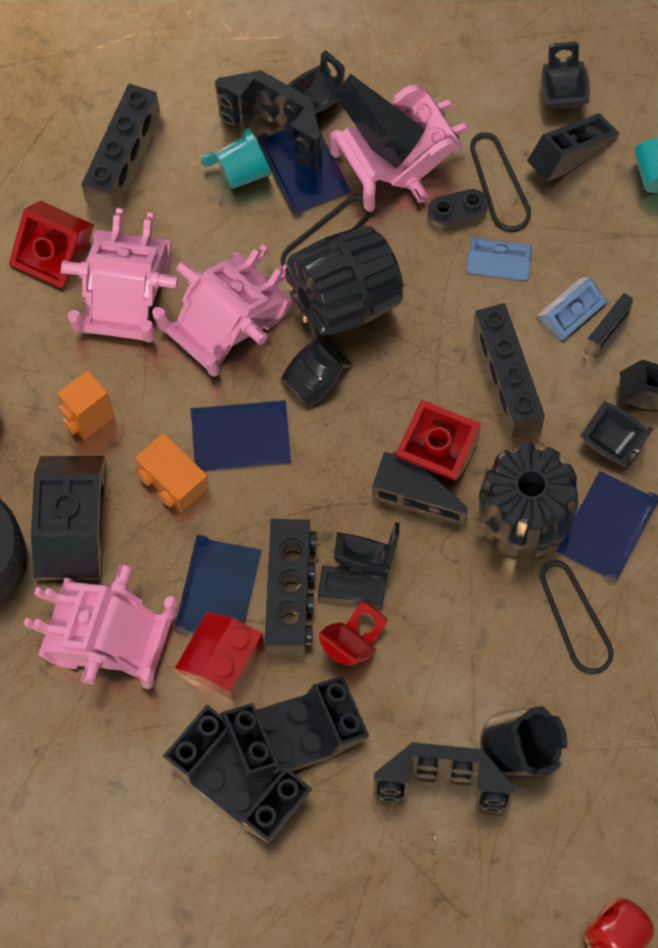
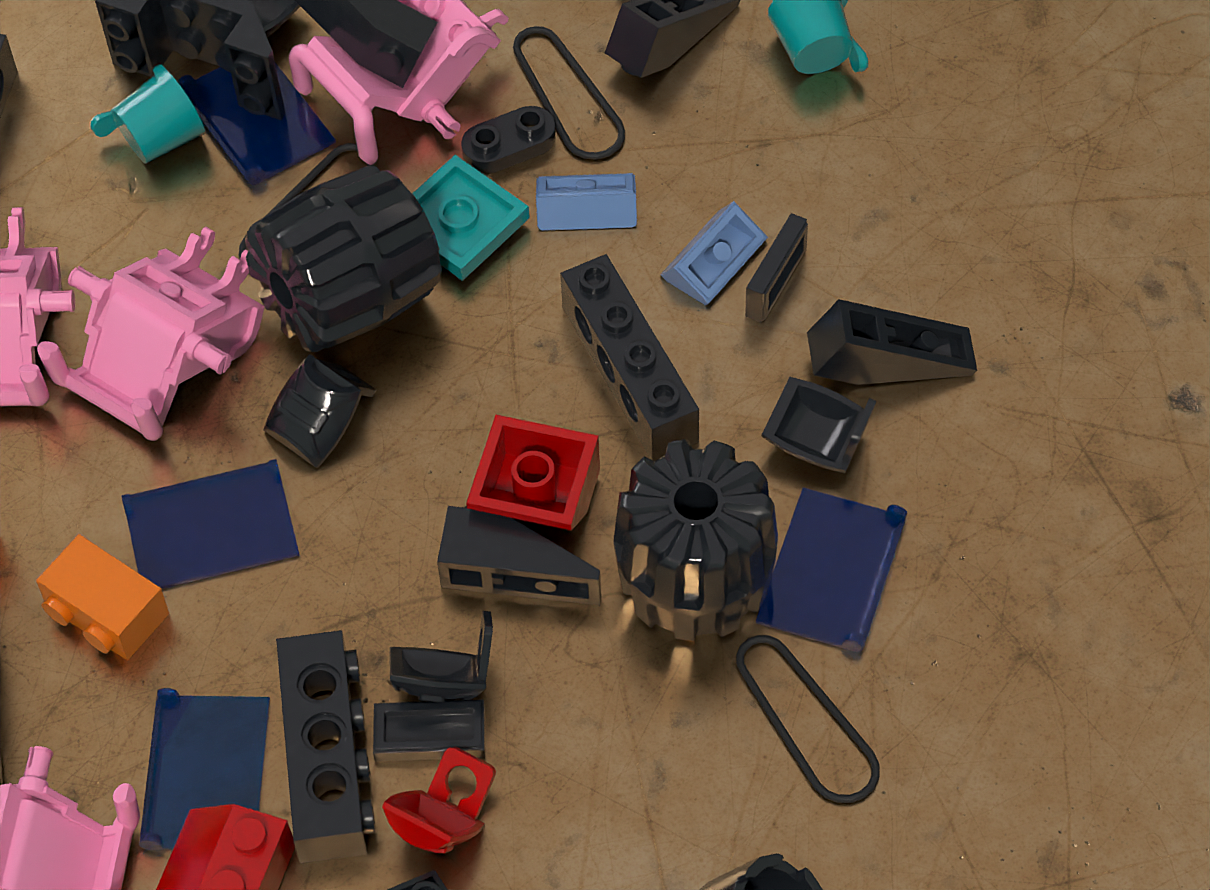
camera: 10 degrees left, 10 degrees down
none -> teal plate [412,155,530,281]

